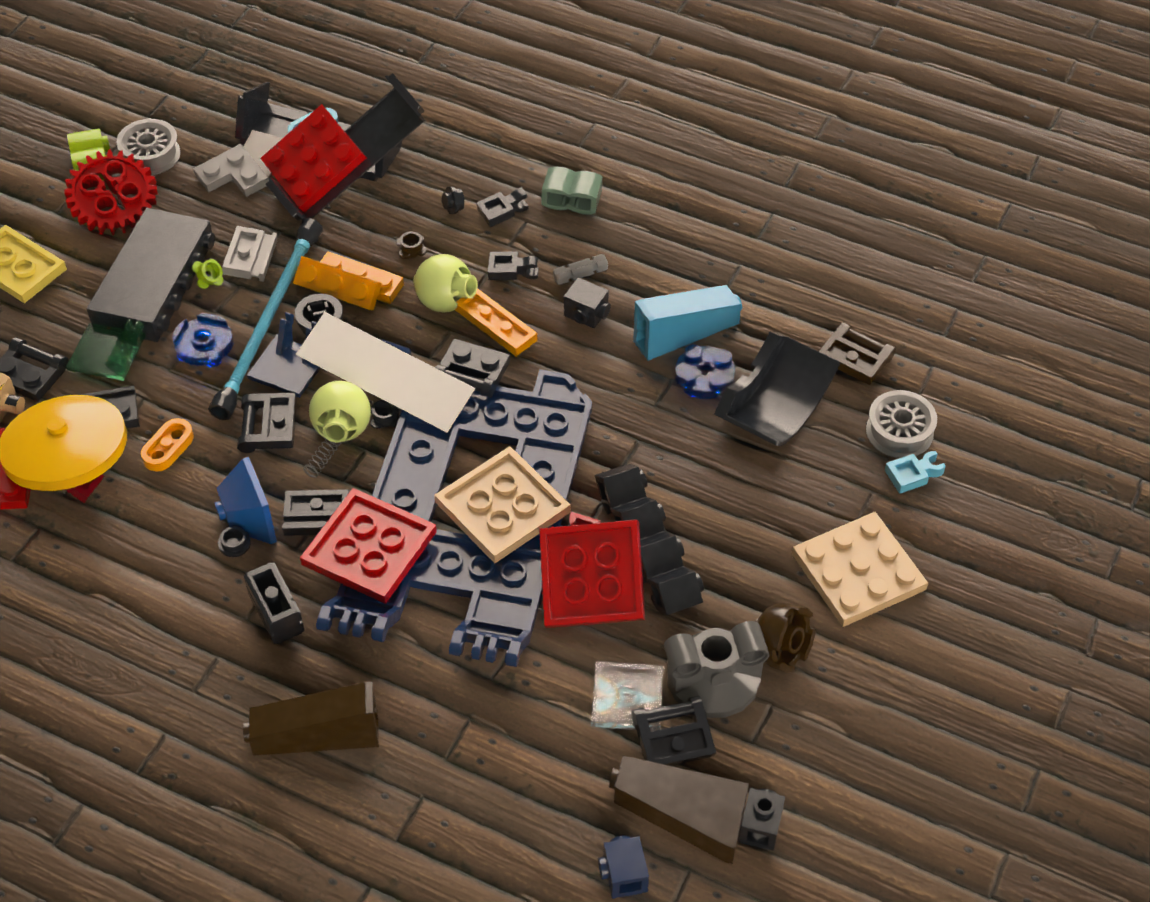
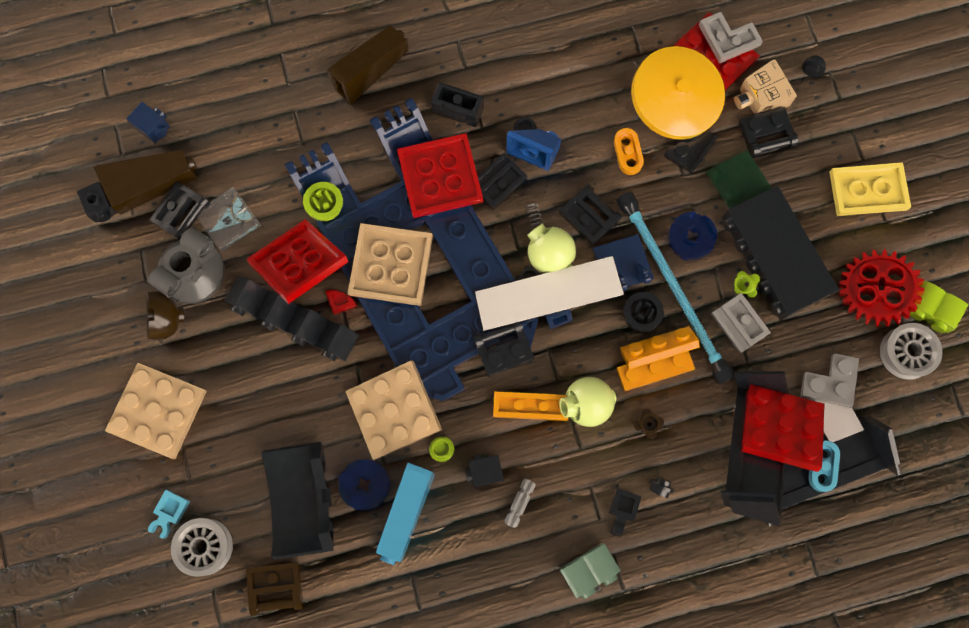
camera: 140 degrees right, 25 degrees up
black plate [488,251,539,280] -> none
none -> lime piece [303,182,343,221]
none -> tan plate [346,361,442,460]
none -> lime plate [429,437,454,462]

